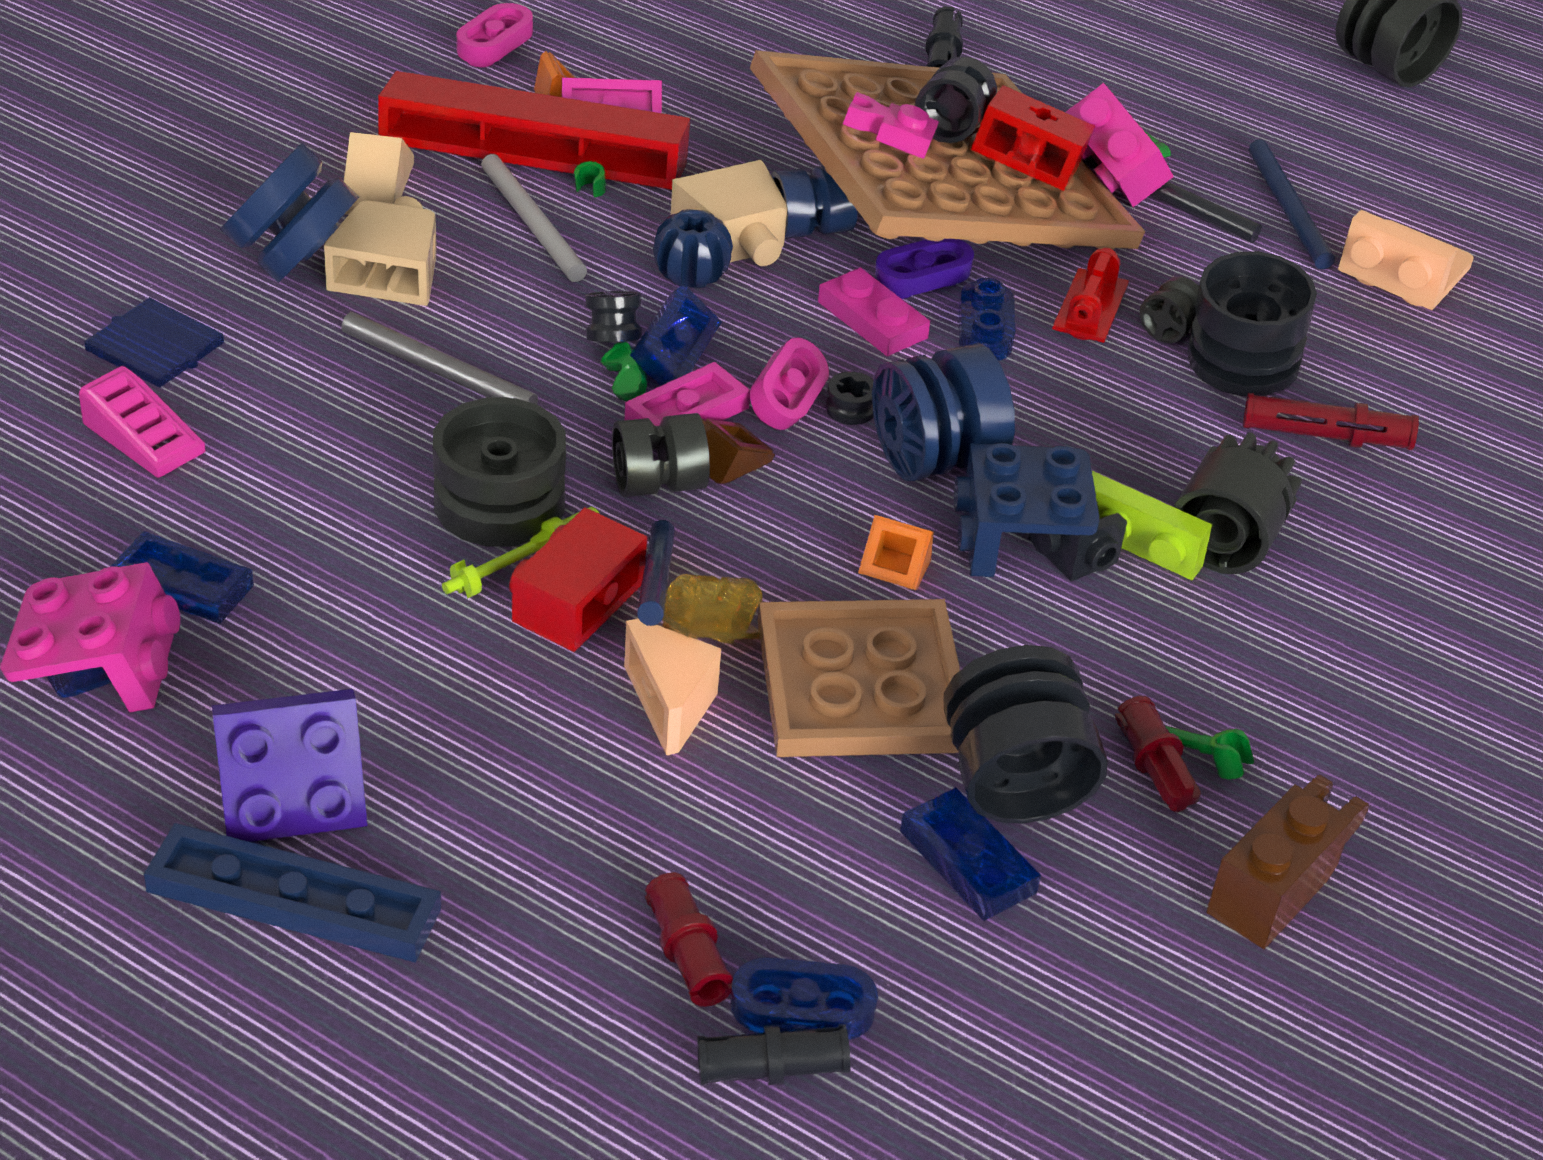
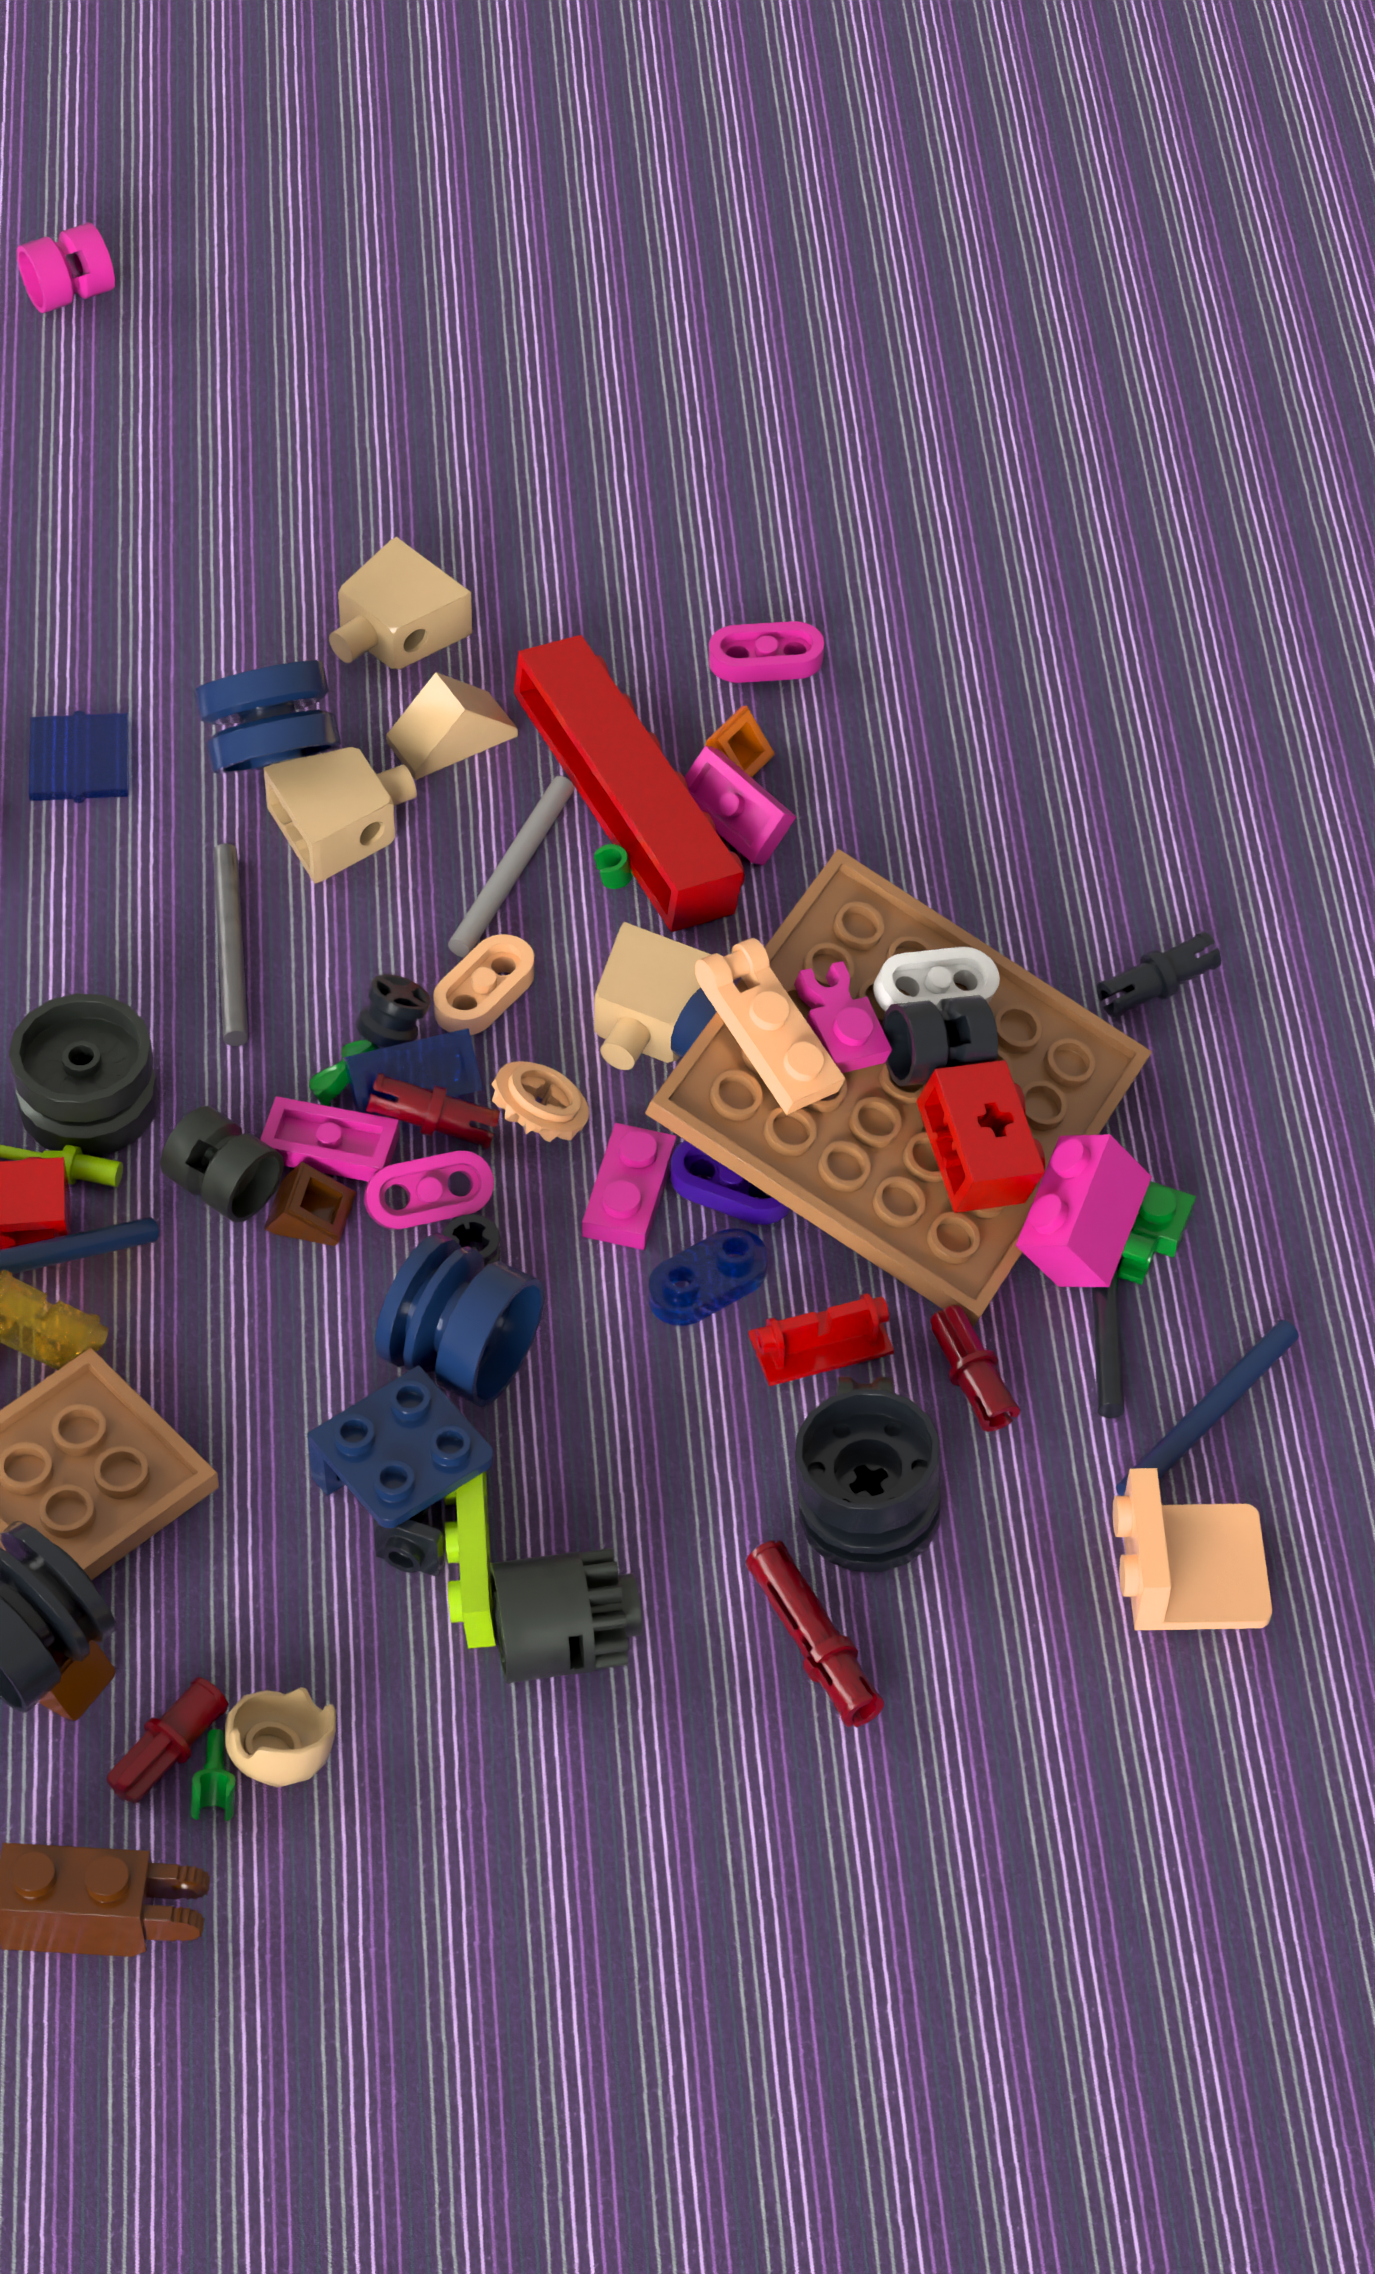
camera: 55 degrees right, 10 degrees up
dark blue piece [653,209,733,288] -> none
orange slope [858,515,934,590] -> none
none -> tan hair [225,1687,336,1788]
none -> tan torso [329,537,472,669]
none -> dark red pin [366,1072,500,1149]
none -> light nougat plate [433,934,535,1036]
none -> light nougat gear [491,1061,589,1142]
none -> light nougat plate [695,938,845,1115]
none -> white plate [873,947,1000,1012]
none -> dark red axle [930,1305,1020,1432]

